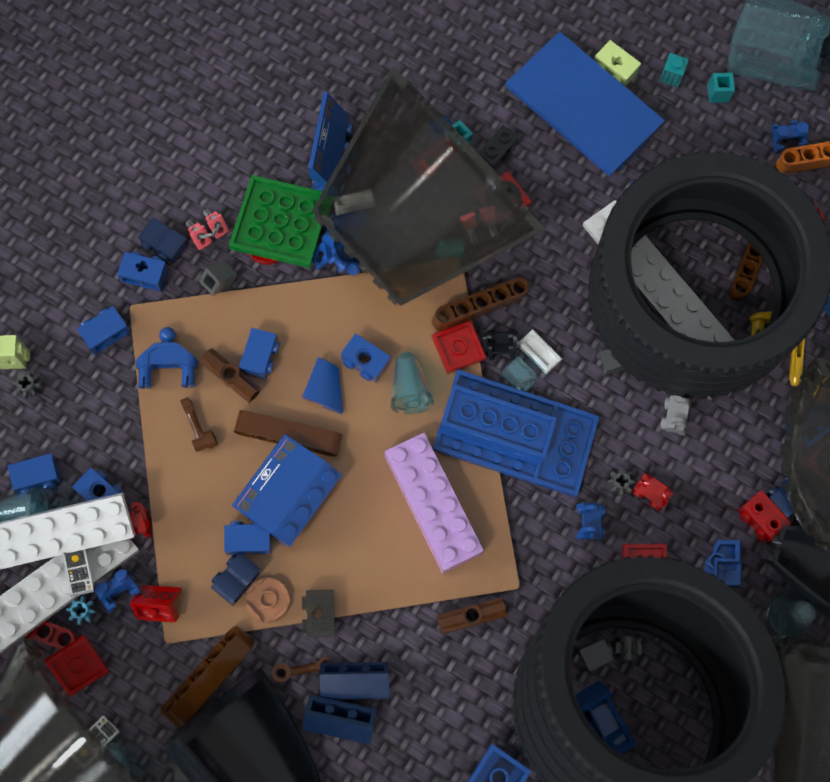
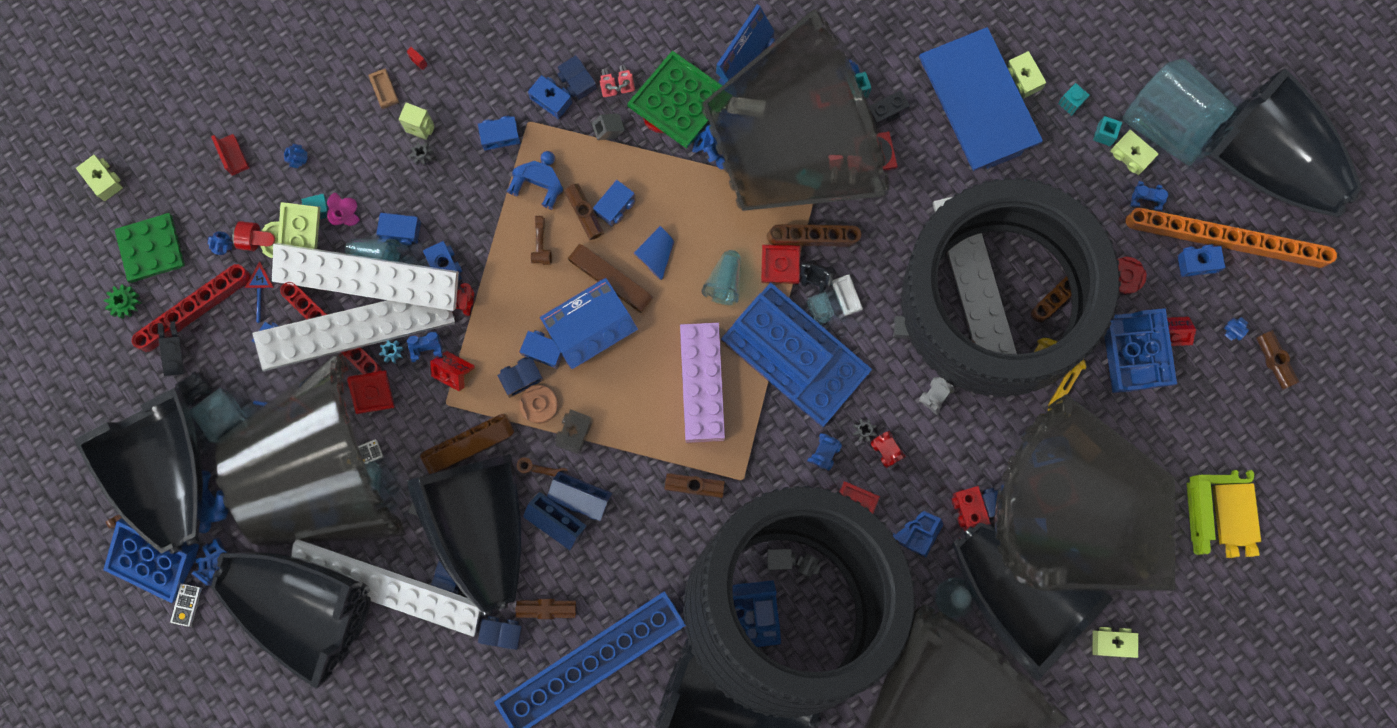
camera: 30 degrees right, 5 degrees up
tile [62,549,94,597] -> none
blue brick [341,333,391,383] -> none
none -> yellowish green brick [1111,130,1158,175]

